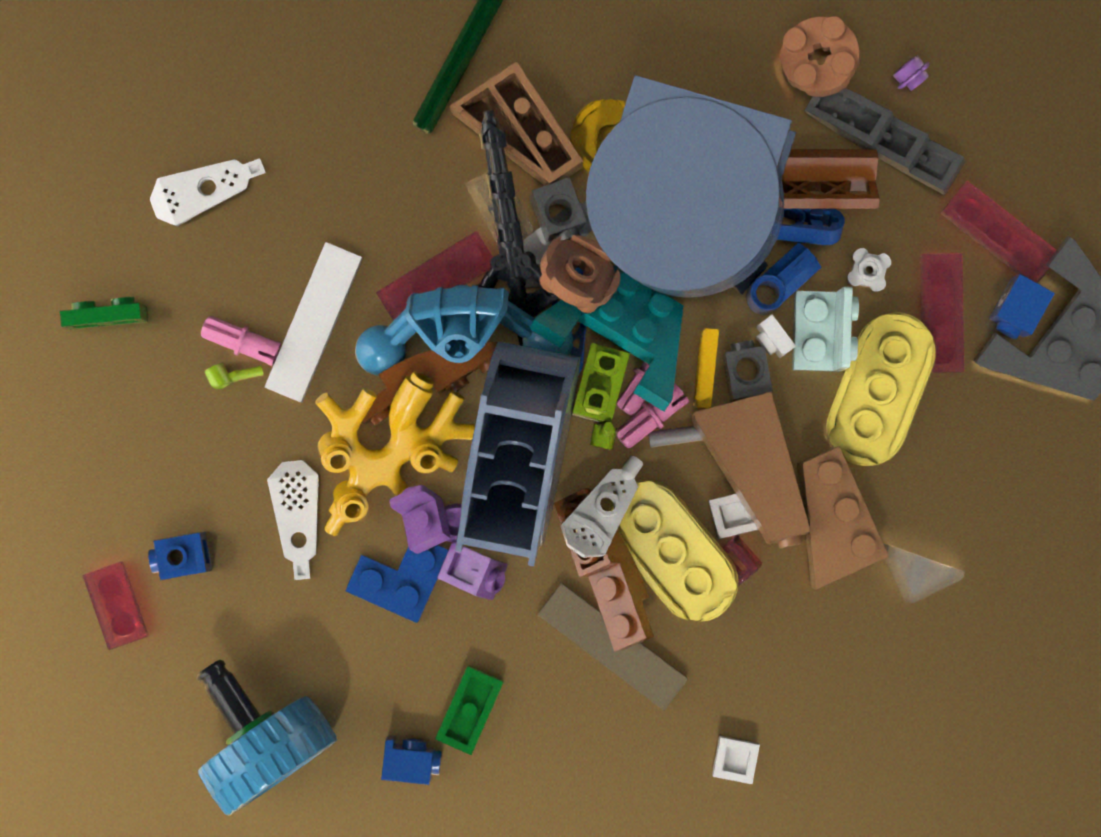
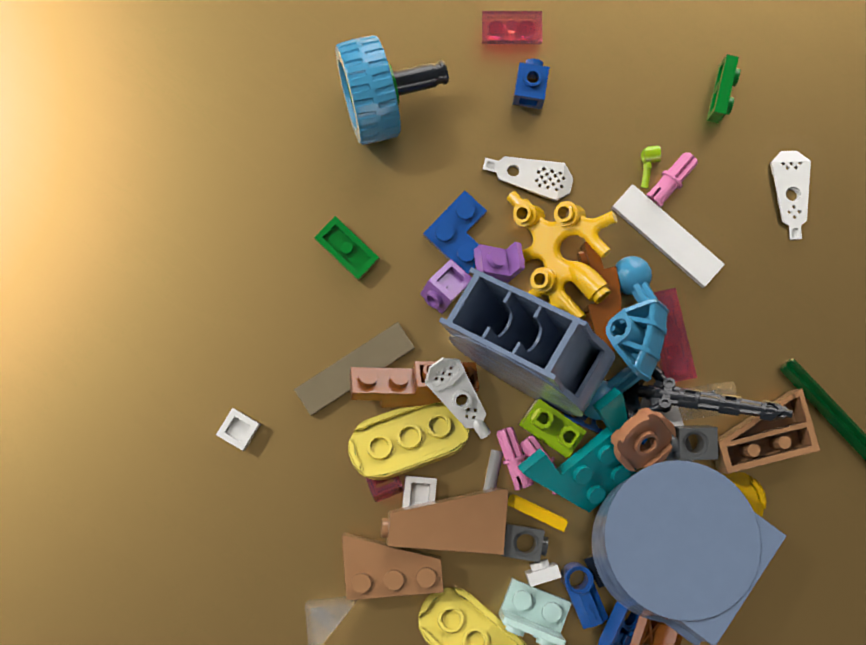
camera: 110 degrees right, 5 degrees down
blue brick [381,735,442,785] -> none
lime hand [590,422,617,449] -> none

